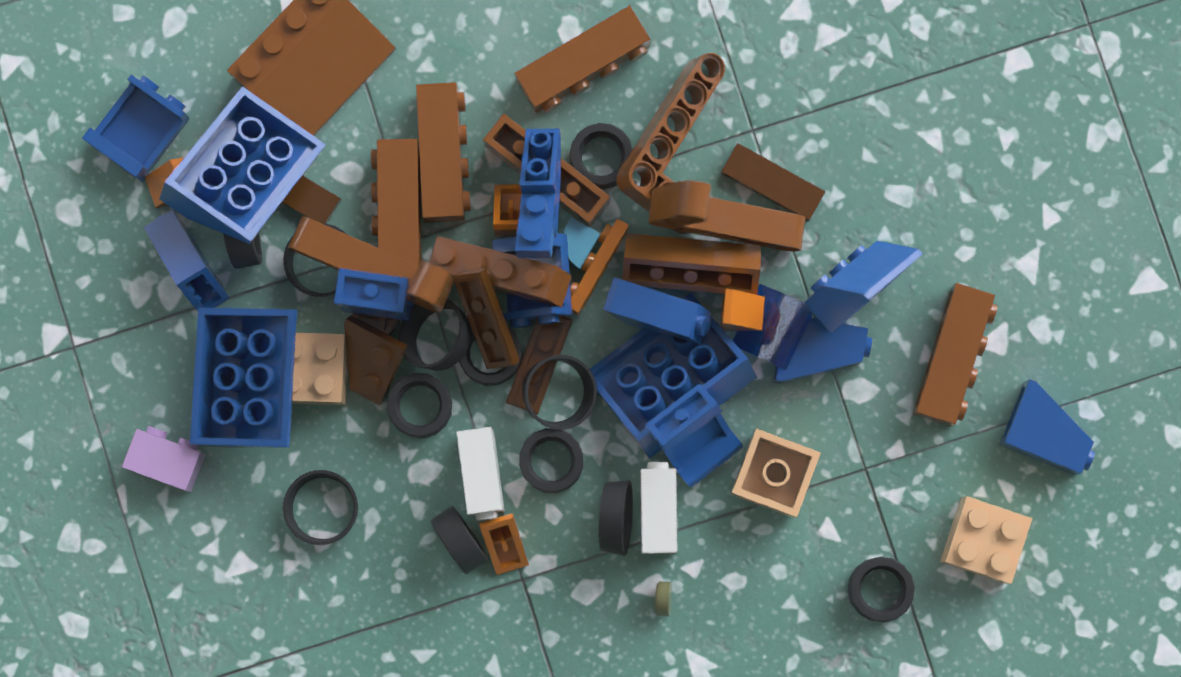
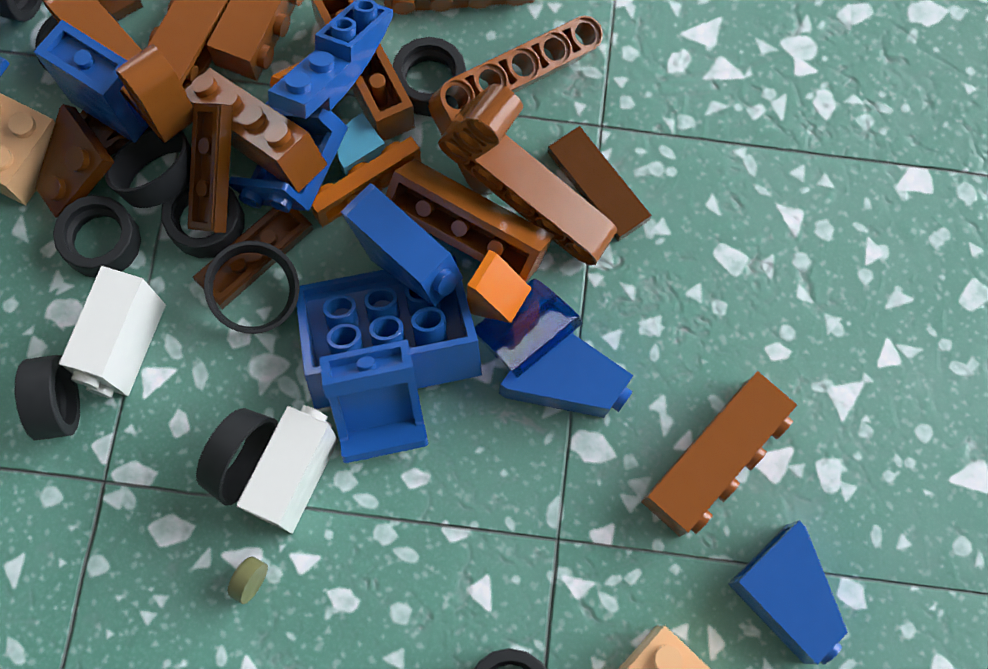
camera: 15 degrees right, 10 degrees down
orange slope [479,513,529,575] -> none
black tyre [519,428,583,493] -> none
light nougat brick [730,428,821,518] -> none
slope [804,241,923,333] -> none

